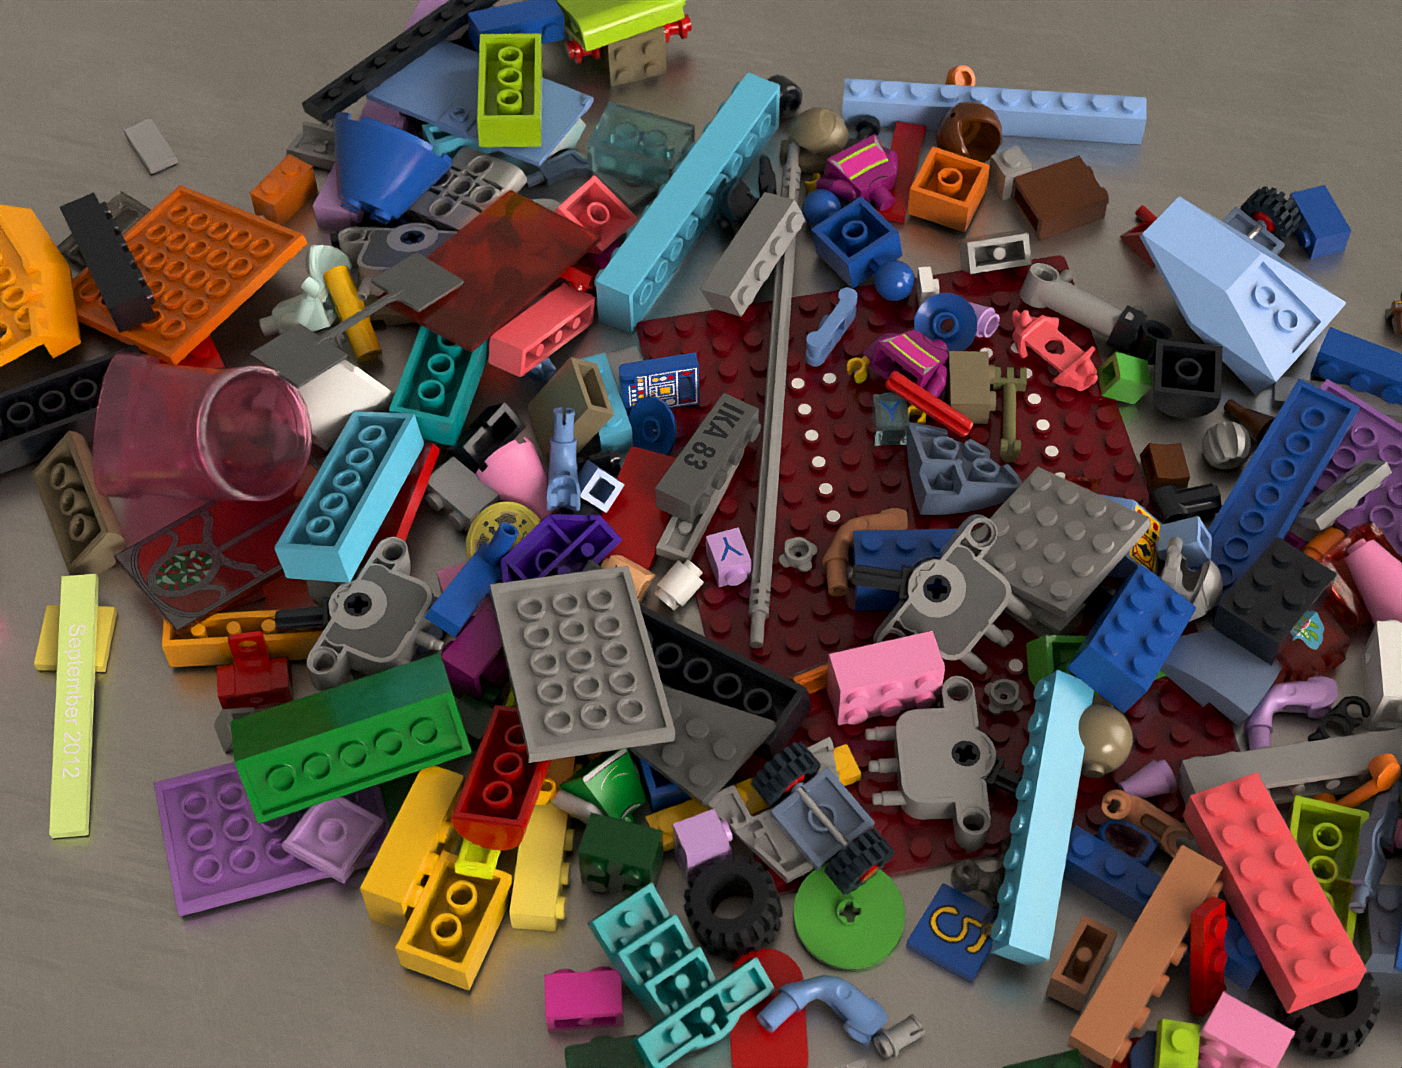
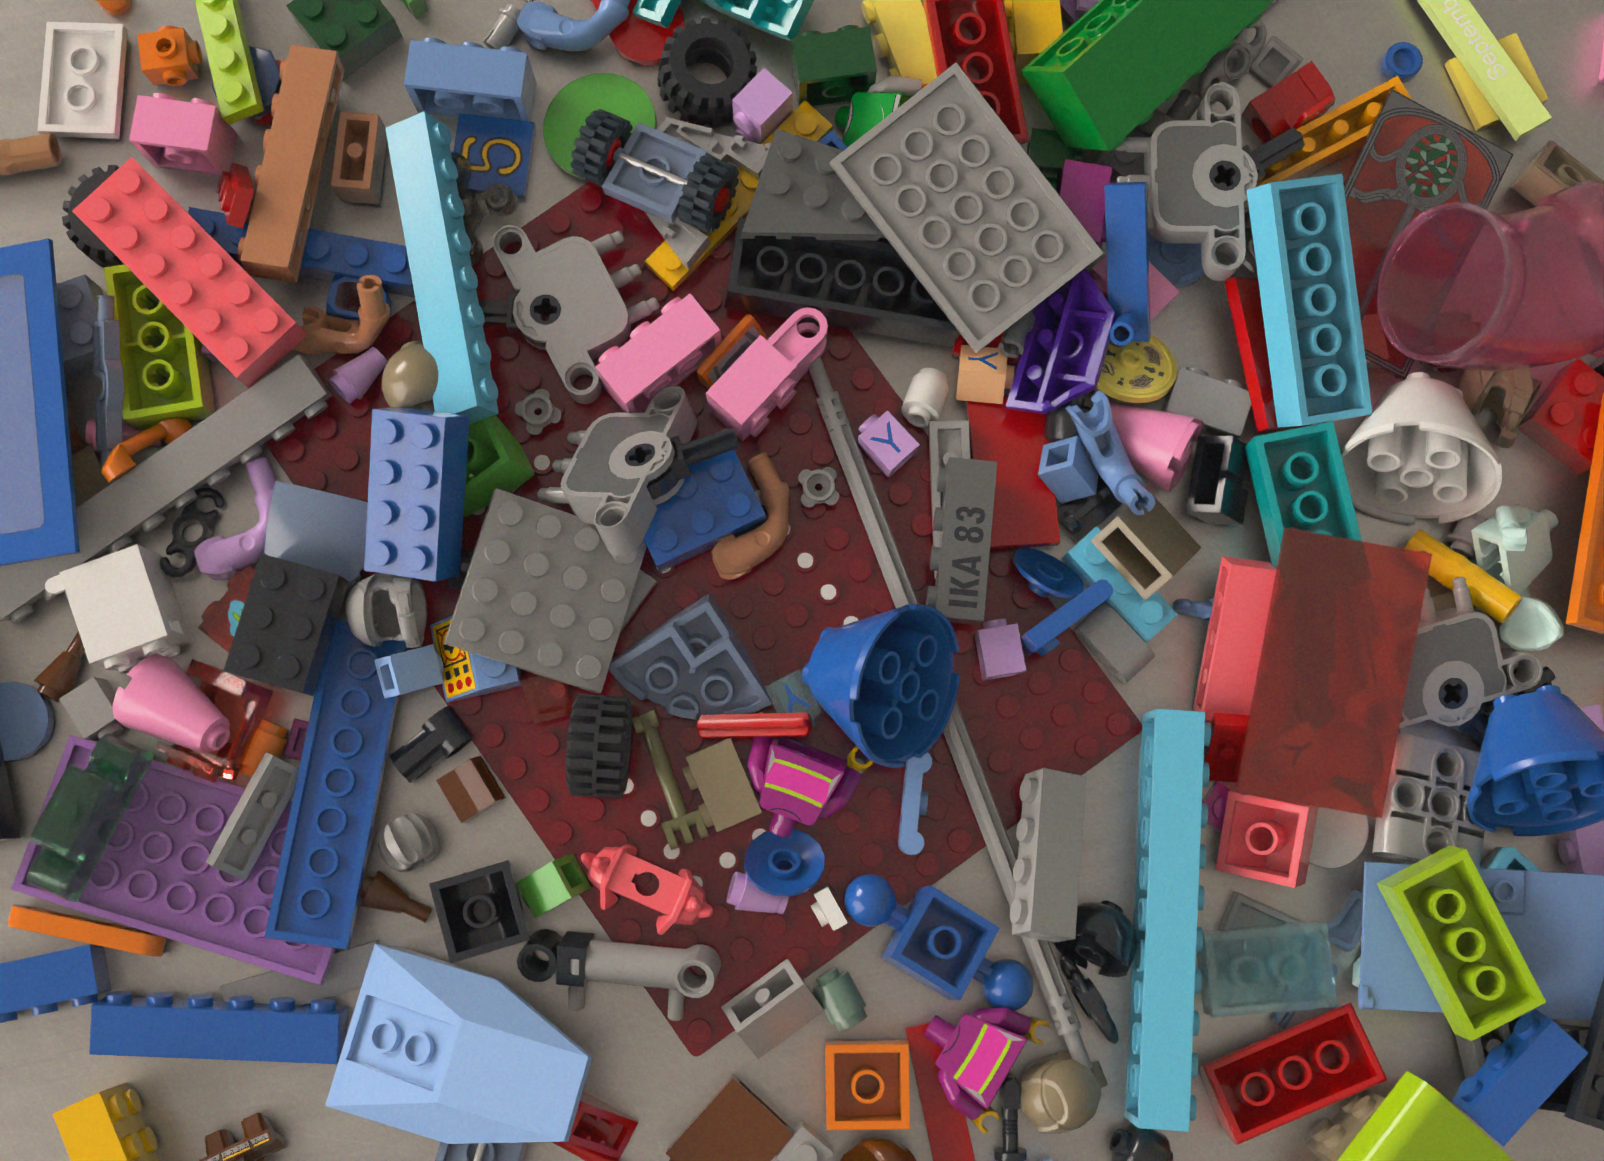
camera: 150 degrees right, 25 degrees up
dark grey hinge [250,252,464,389] -> none
none -> medium blue brick [404,38,537,122]
none -> black tyre [566,694,633,799]
none -> bright pink brick [706,307,828,441]
none -> blue cone [802,604,960,768]
none -> sand green brick [812,967,868,1032]
none -> lavender brick [974,619,1026,681]
none -> red brick [1200,1002,1388,1145]
none -> blue tile [1381,42,1423,83]

